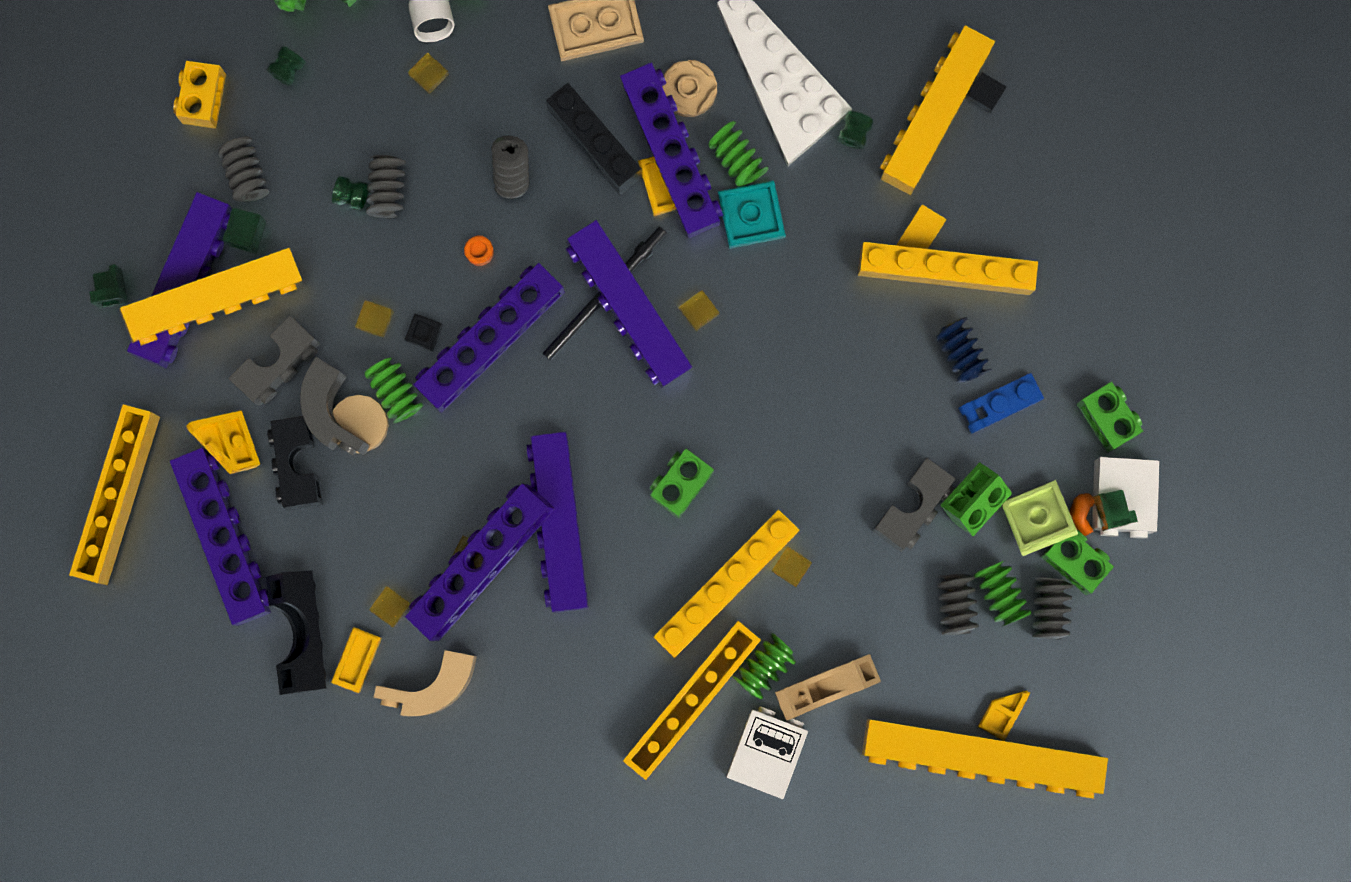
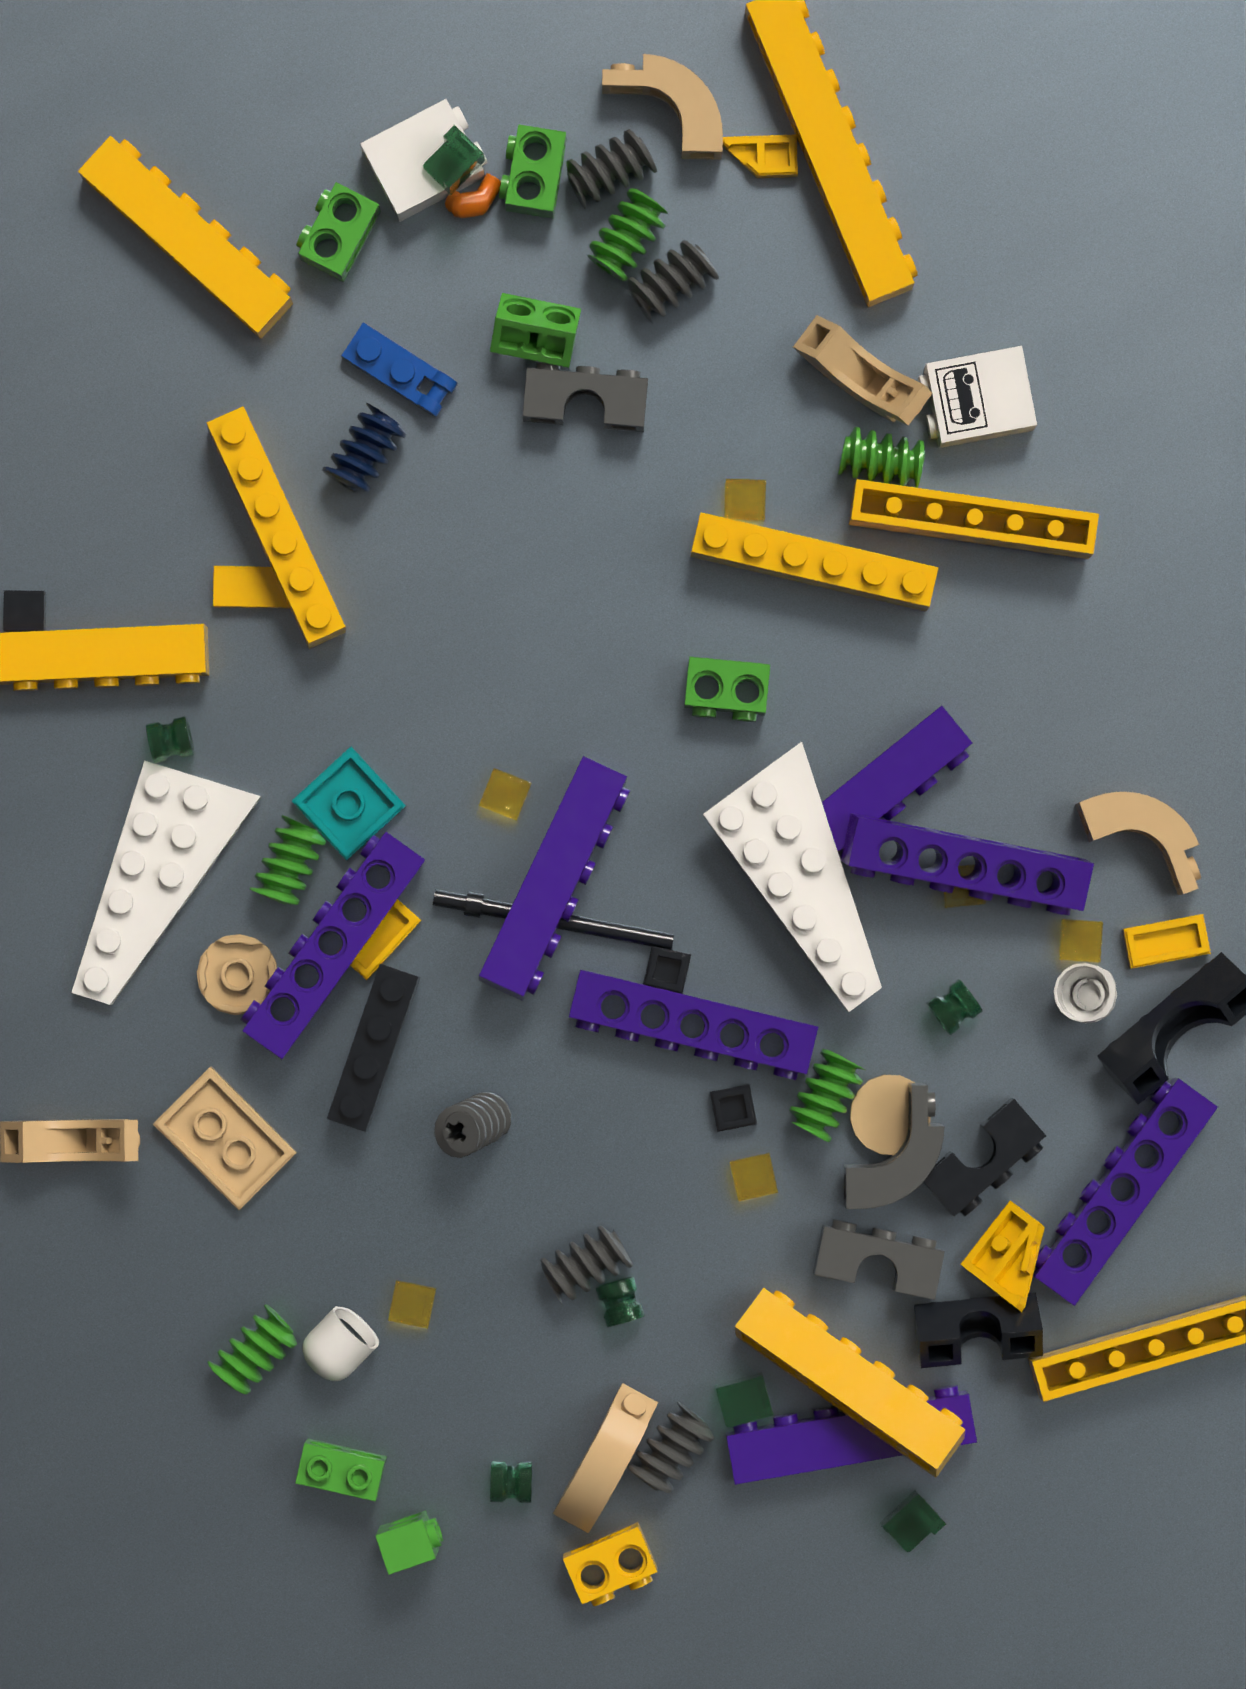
camera: 125 degrees left, 5 degrees up
orange tile [464,236,494,266] -> none
yellowish green tile [1002,480,1078,556] -> none
none -> yellow brick [78,135,293,339]
none -> tan arch [553,1383,658,1533]
none -> tan arch [602,54,723,160]
none -> black tile [643,946,691,994]
none -> white wing [703,742,882,1012]
none -> black arch [914,1292,1043,1369]
none -> clear green wheel [926,979,983,1036]
none -> white helmet [1054,963,1117,1023]

